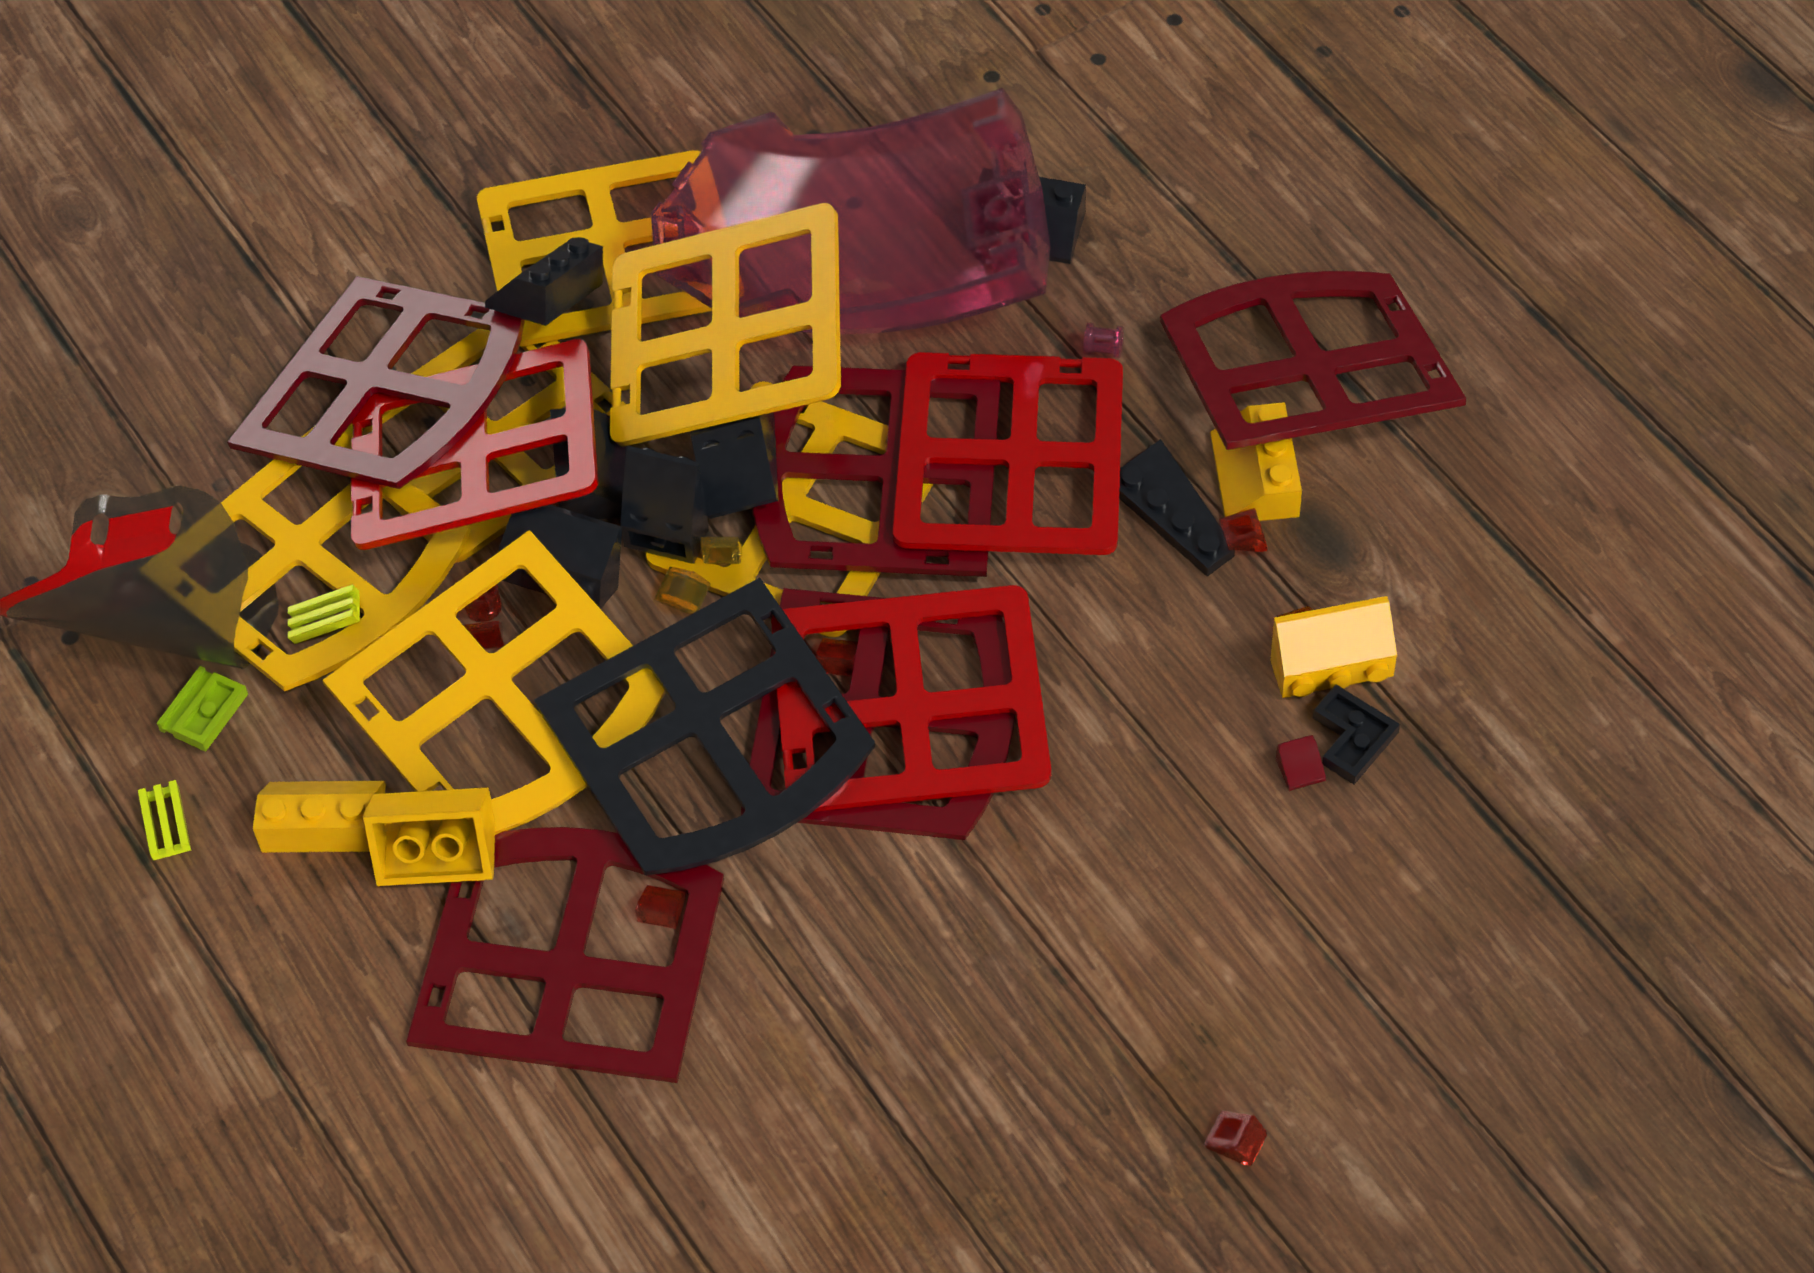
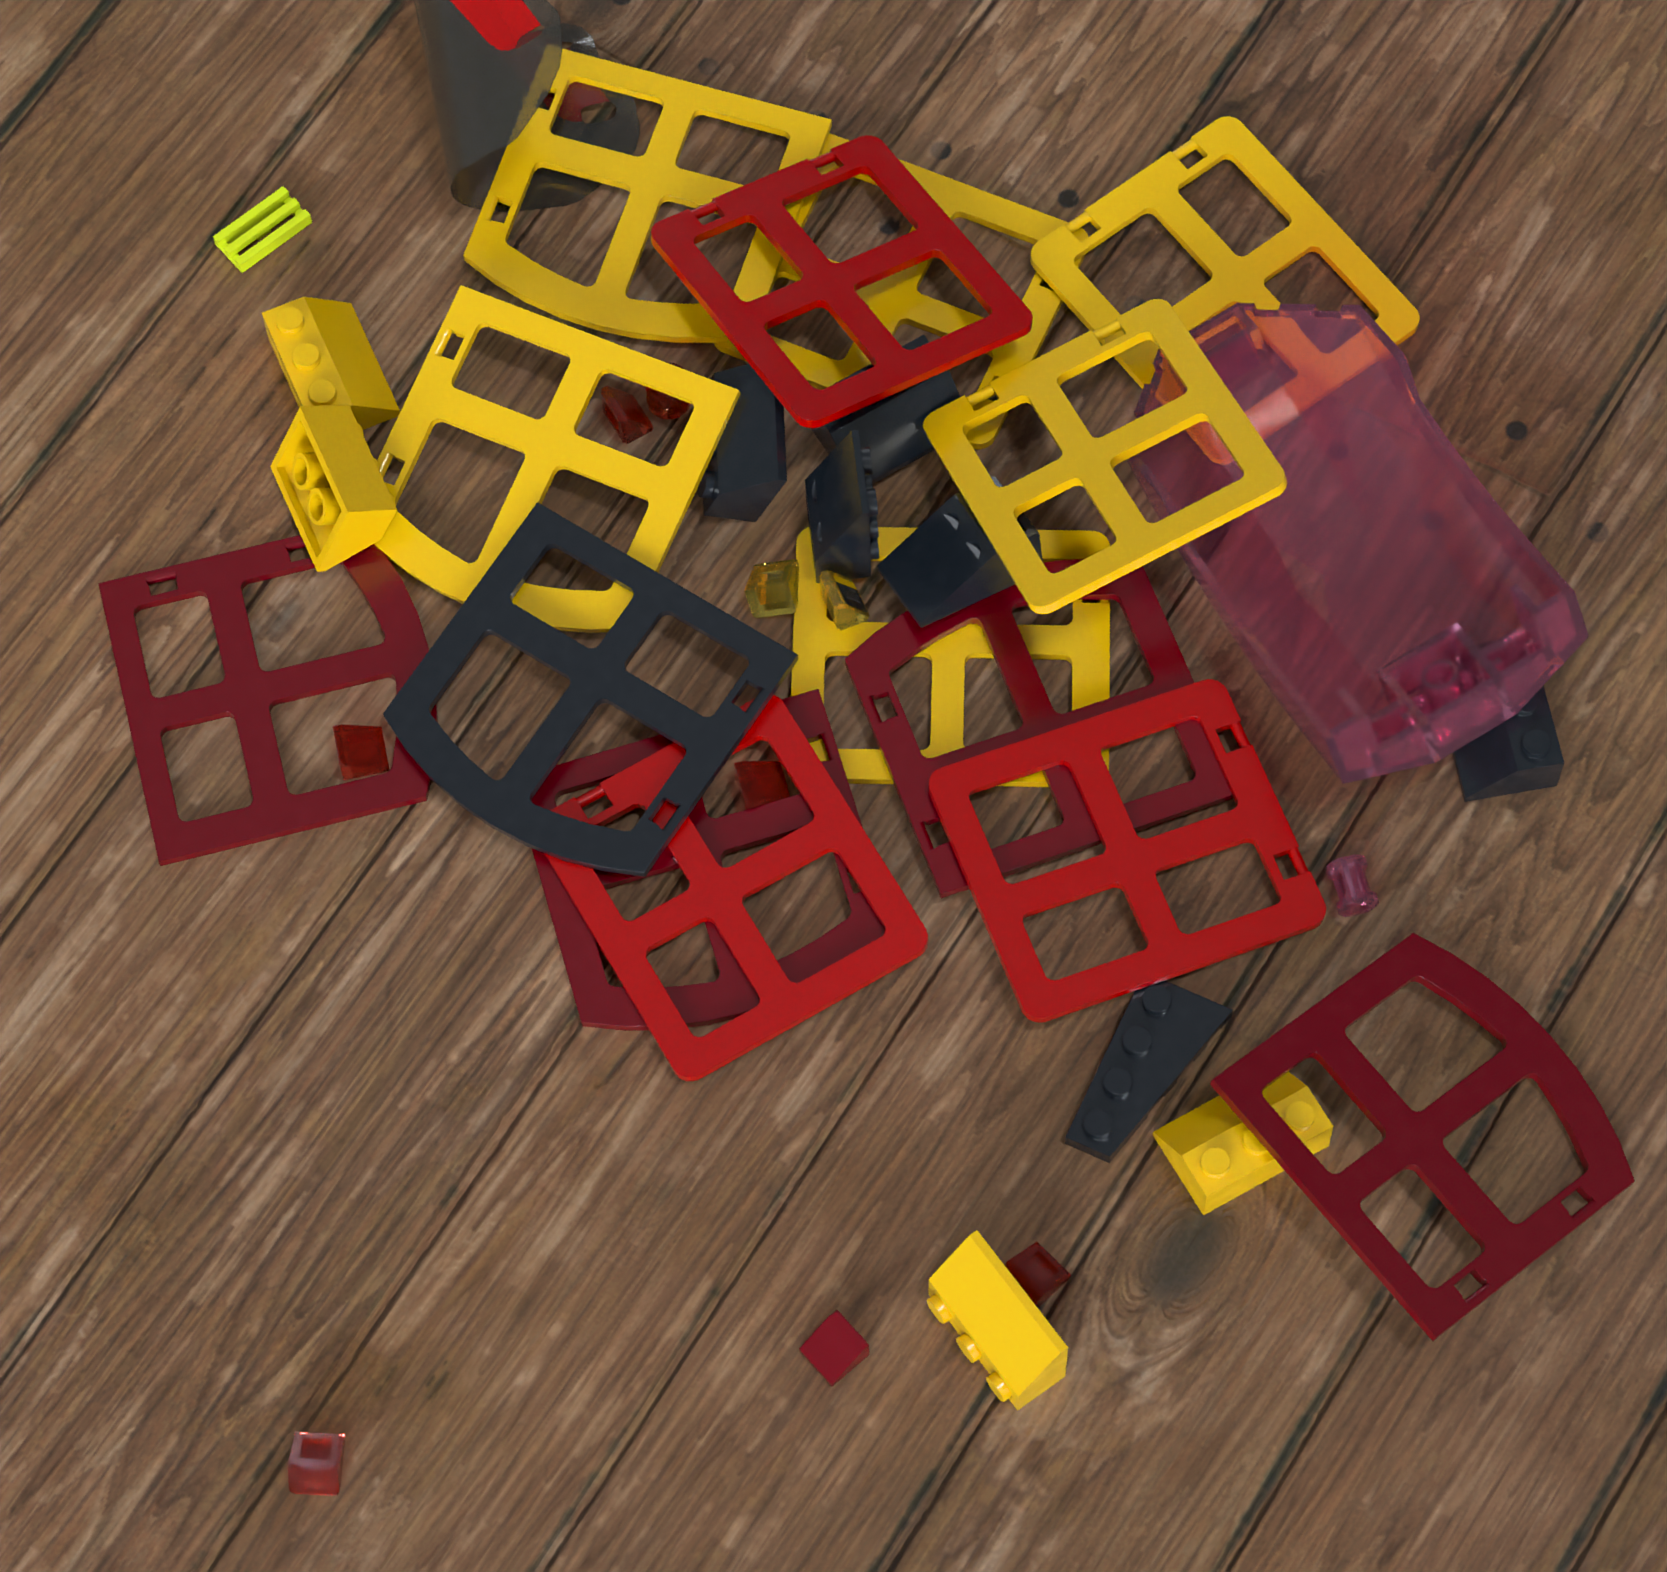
camera: 65 degrees right, 10 degrees up
lime plate [157,666,248,752] -> none
window [227,276,525,489] -> none
neon yellow tile [288,584,360,644] -> none
black slope [485,237,603,326] -> none
clear red slope [1219,508,1268,552] -> none
black plate [1313,684,1400,785] -> none

